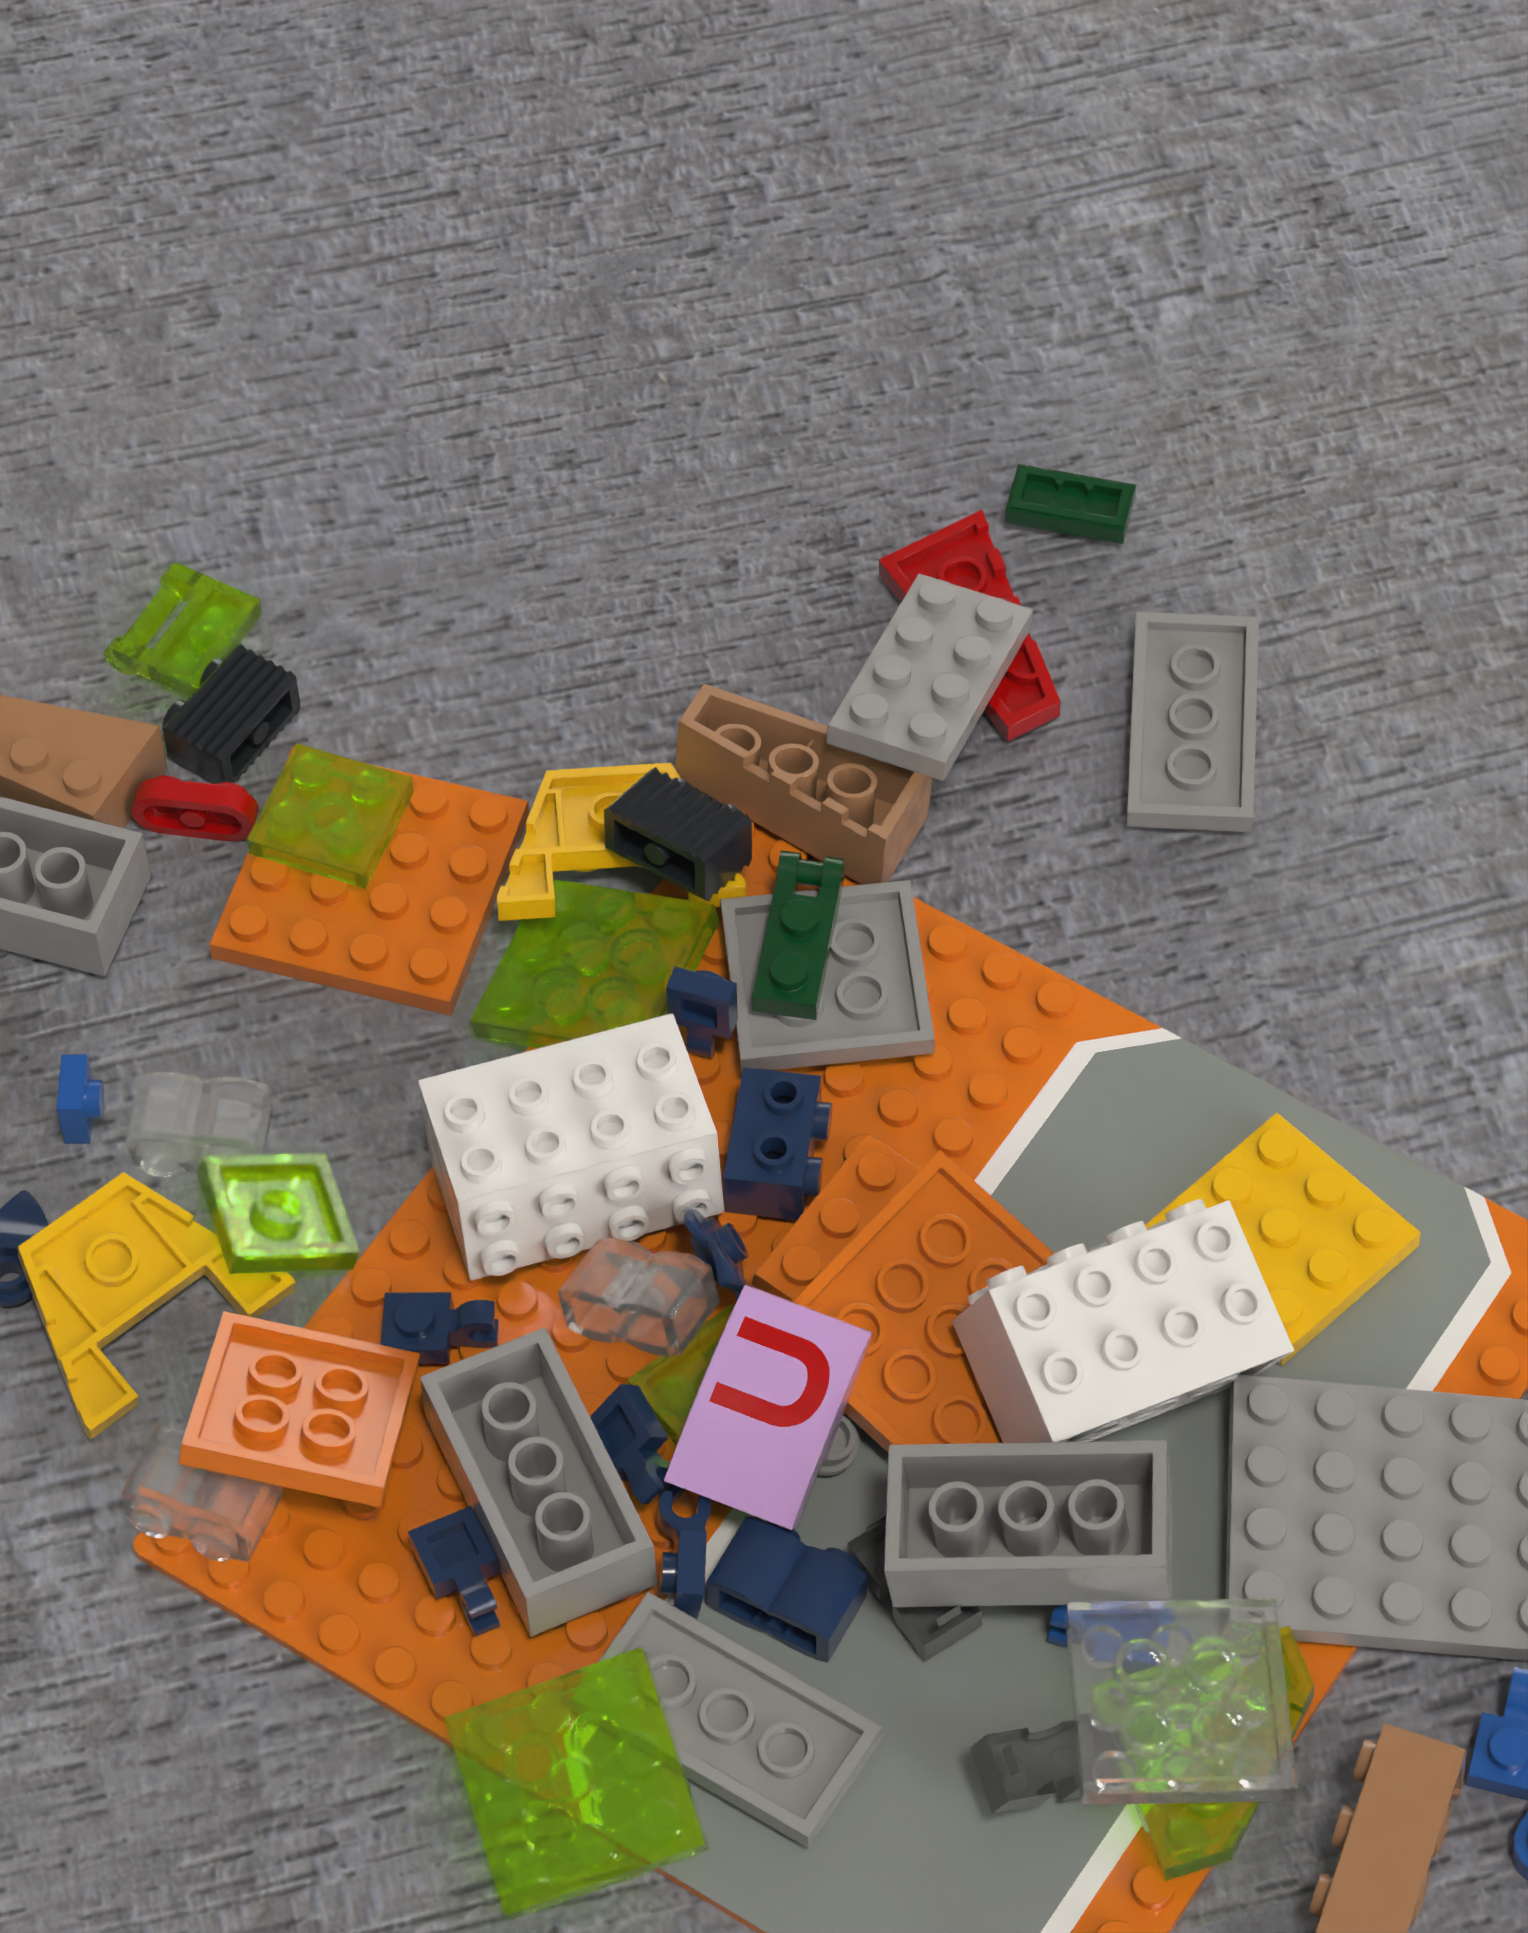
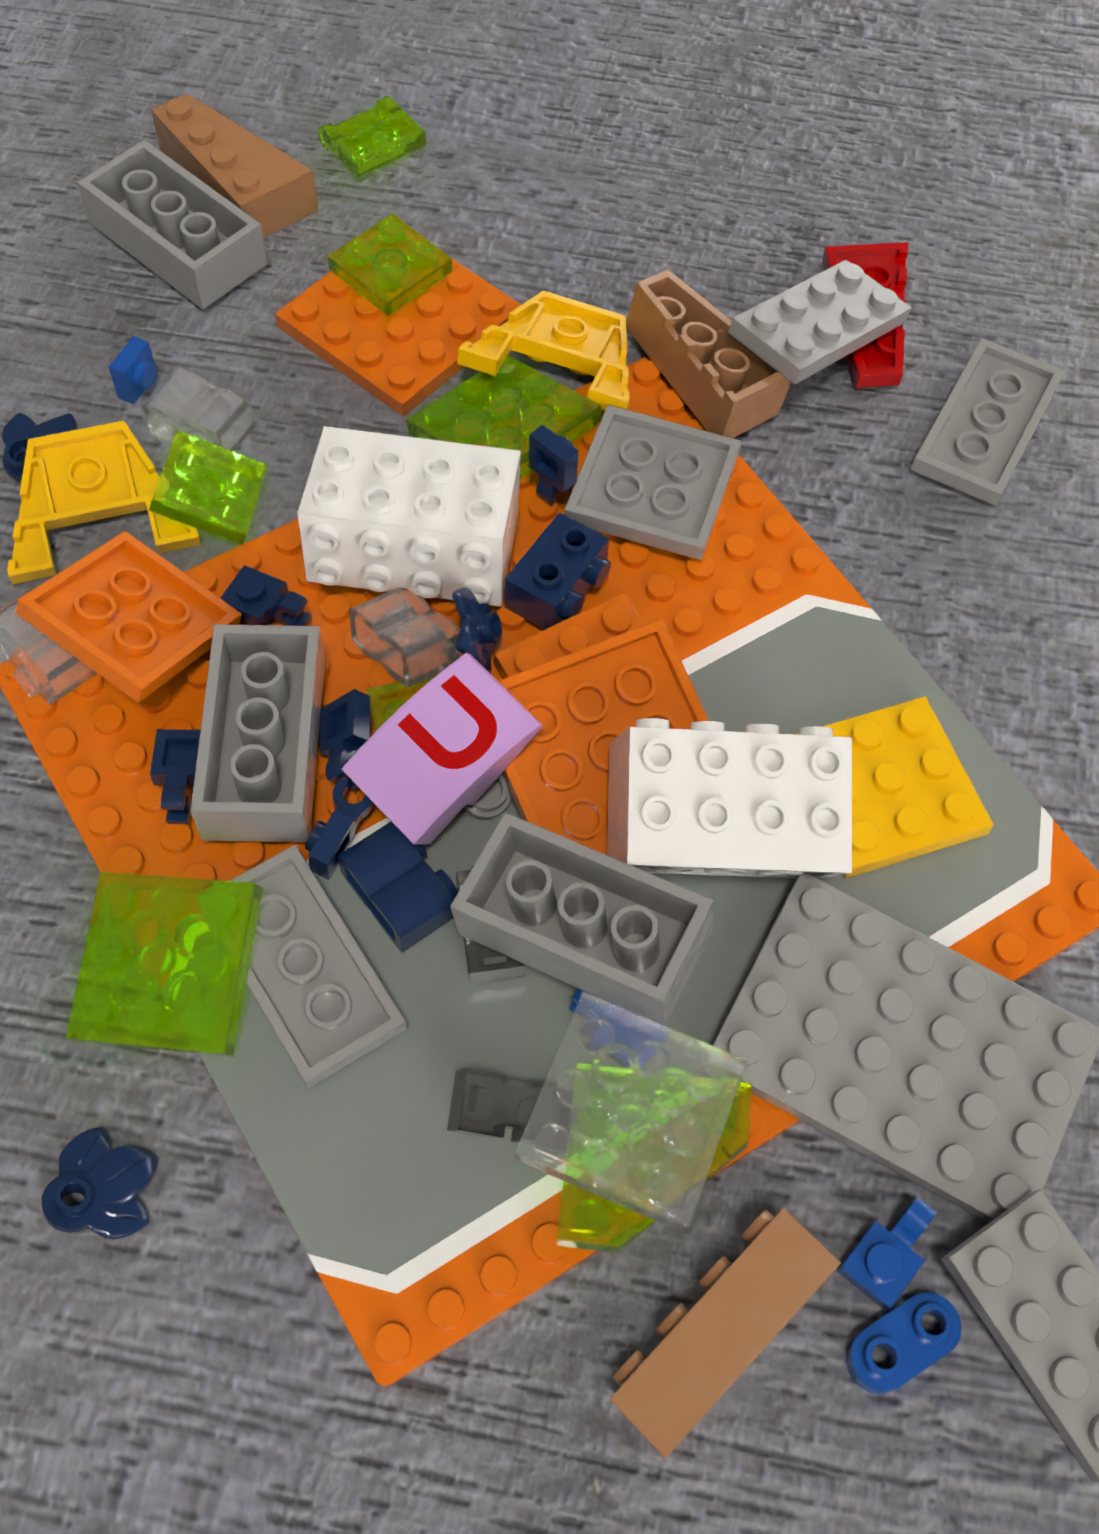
camera: 20 degrees right, 5 degrees up
red plate [131,775,259,842] -> none
black brick [162,644,301,784] -> none
black brick [604,767,752,901] -> none
dark green plate [752,850,846,1020] -> none
dark green plate [1005,464,1136,544] -> none

